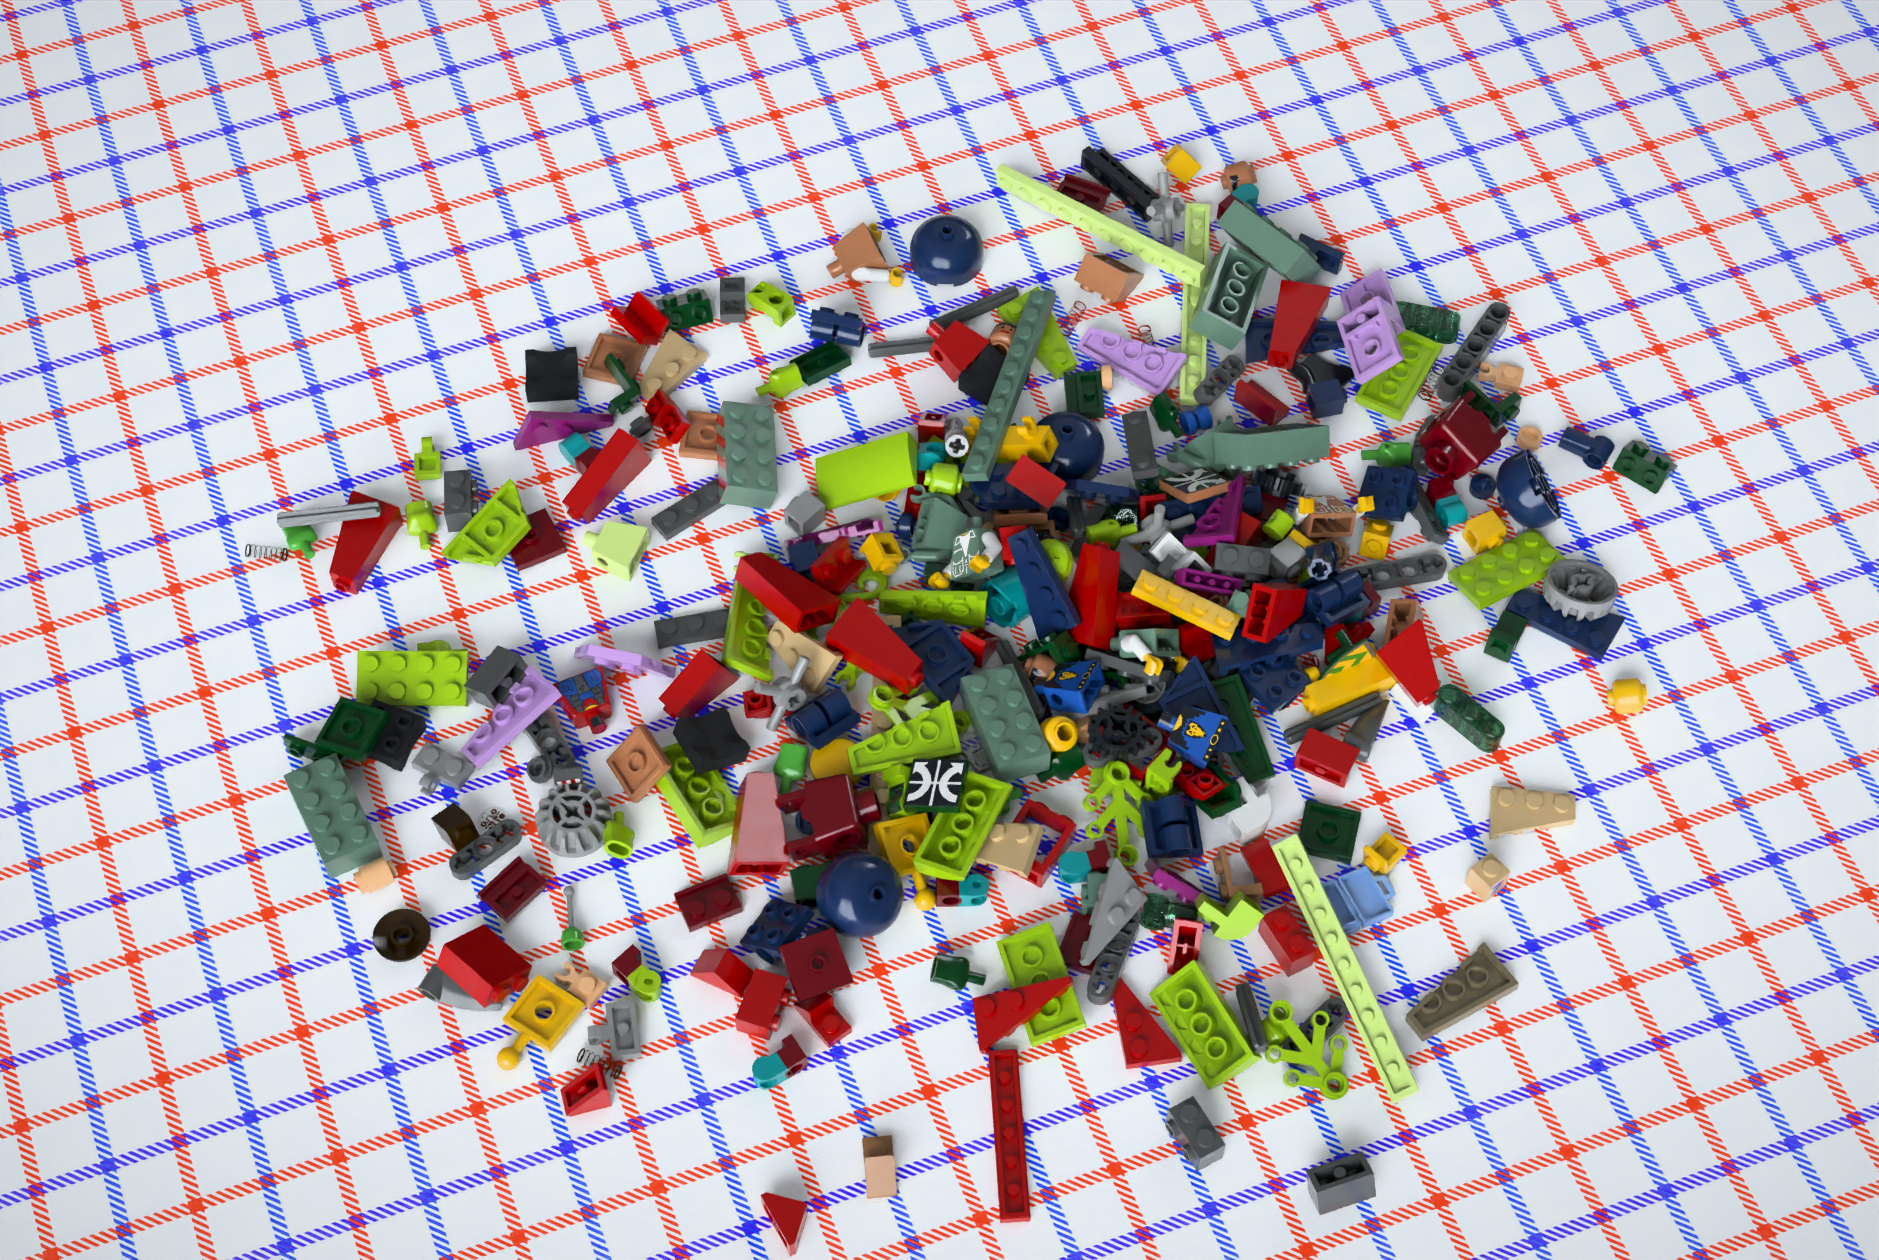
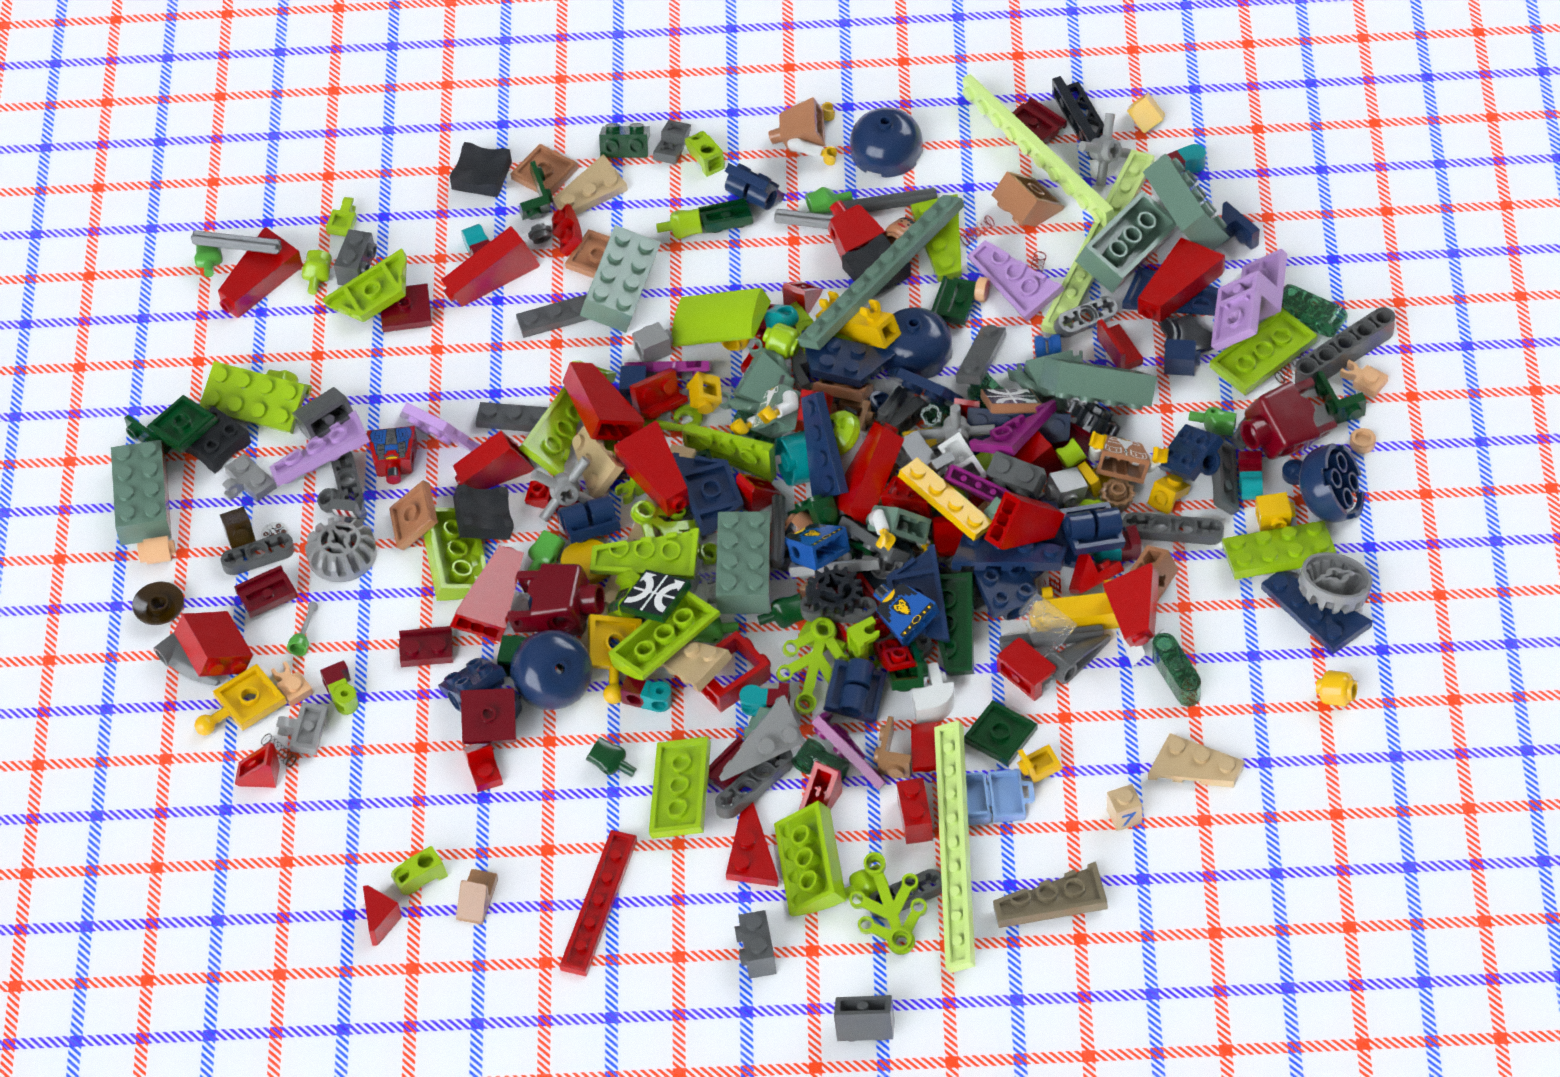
camera: 25 degrees right, 5 degrees down
piece [245,543,288,562] -> none
magenta wing [513,410,614,450] -> none
yellowish green torso [582,521,650,582] -> none
lime piece [602,811,635,859] -> none
red panel [610,291,670,345] -> none
red slope [690,948,754,999] -> none
red brick [735,968,792,1041] -> none
leg [752,1034,808,1090] -> none
dark blue tile [896,512,915,539] -> none
light grey pin [945,418,969,457] -> none
red wing [972,976,1074,1054] -> none
red panel [1006,454,1068,509] -> none
yellow head [1040,716,1078,752] -> none
lime piece [1086,519,1137,549] -> none
dark green piece [1149,393,1184,439] -> none
brick [1195,890,1264,940] -> none
nougat head [1220,160,1257,194] -> none
dark grey axle [1235,983,1269,1054] -> none
dark blue piece [1306,541,1338,581] -> none
shield [1318,629,1376,680] -> none
dark green bracket [1483,610,1528,663] -> none
dark blue piece [1558,426,1615,470] -> none
dark green bracket [1612,440,1678,494] -> none
none -> lime leg [391,845,448,895]
none -> bright green piece [805,187,853,214]
none -> clear wing [1019,591,1077,657]

